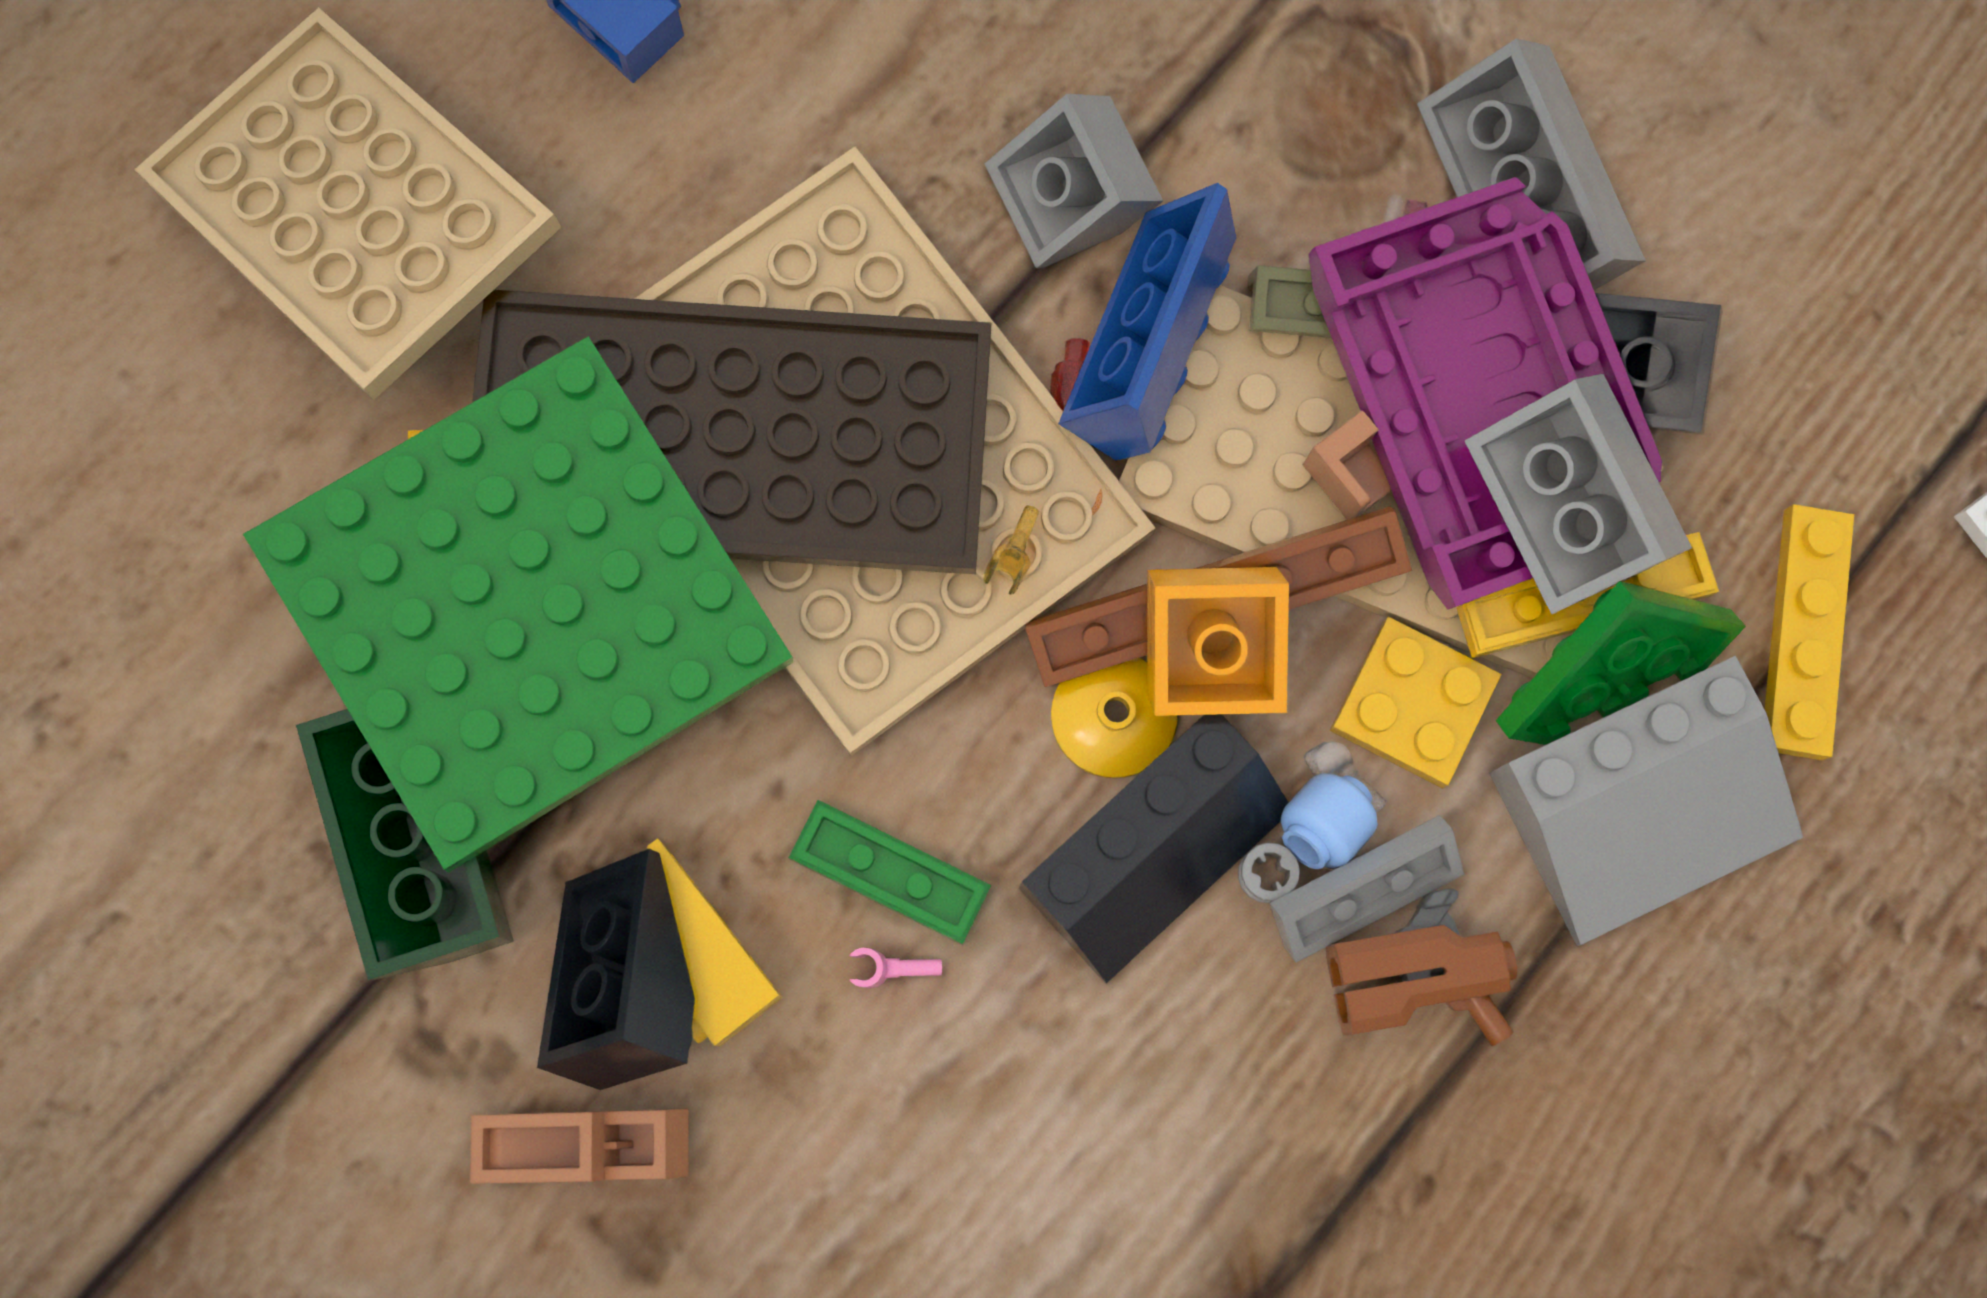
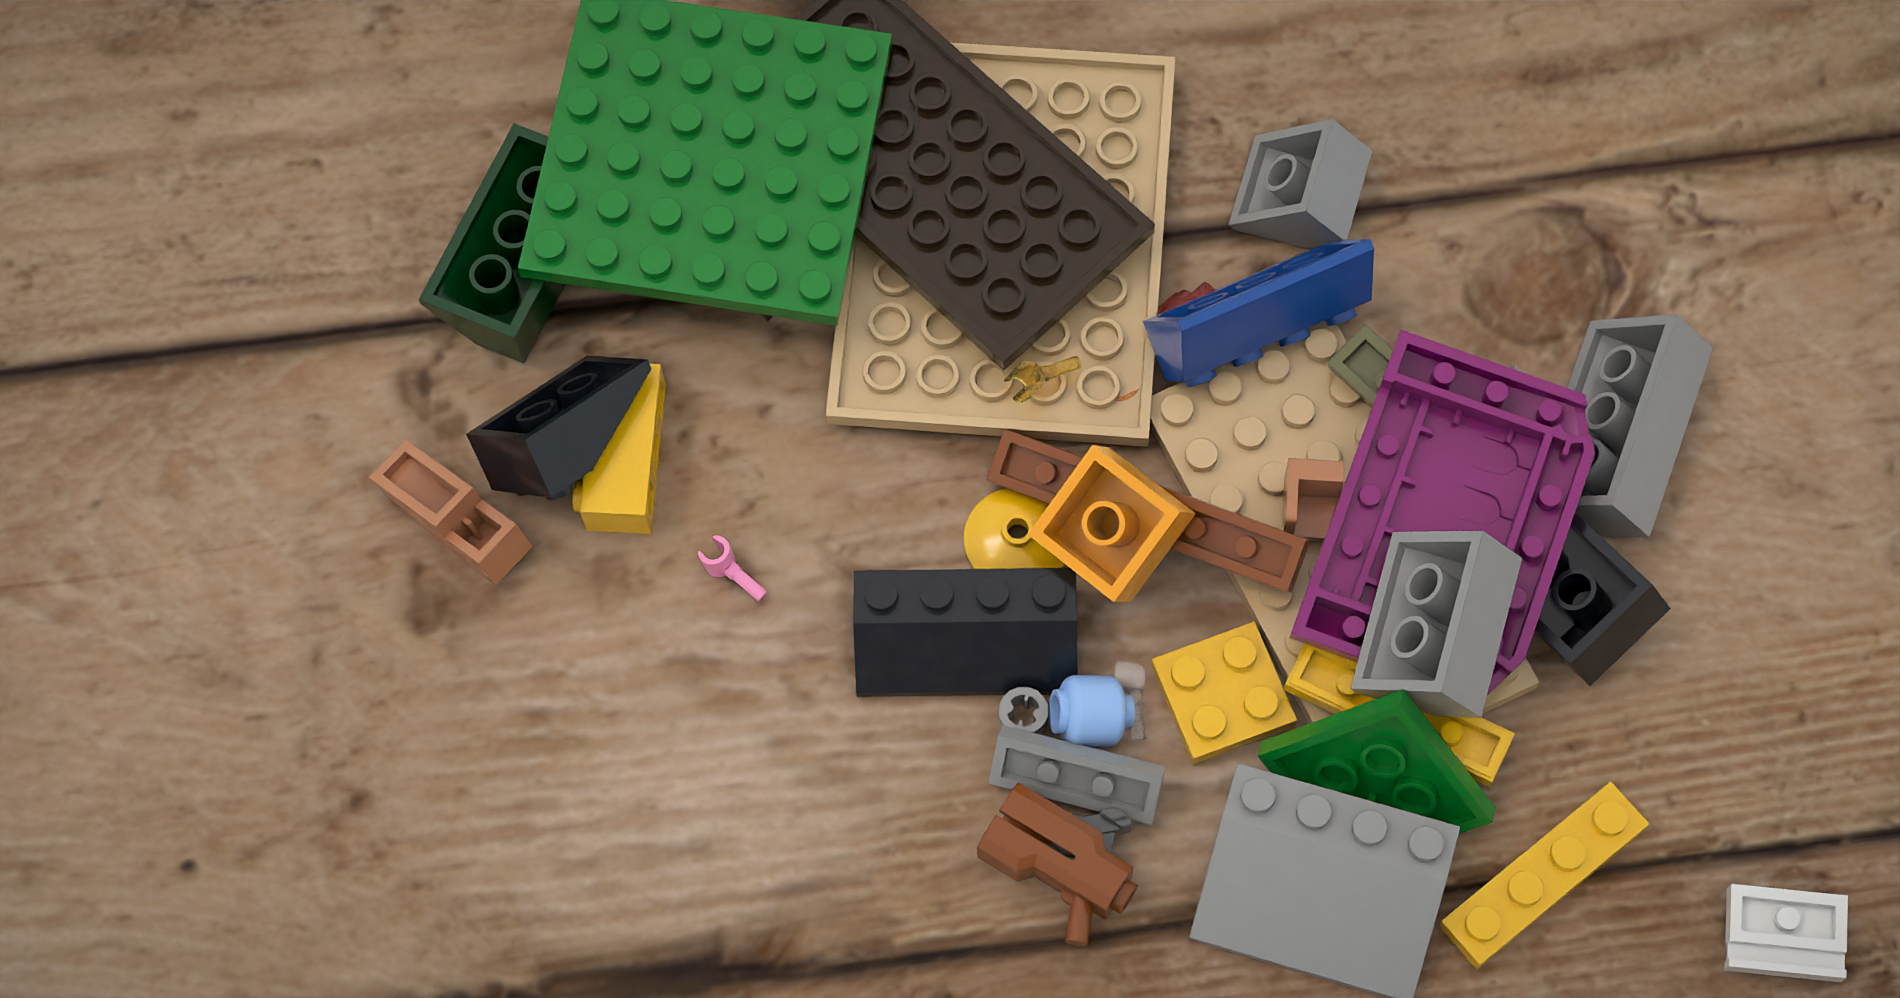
camera: 55 degrees right, 10 degrees down
green tile [788,800,991,945] -> none

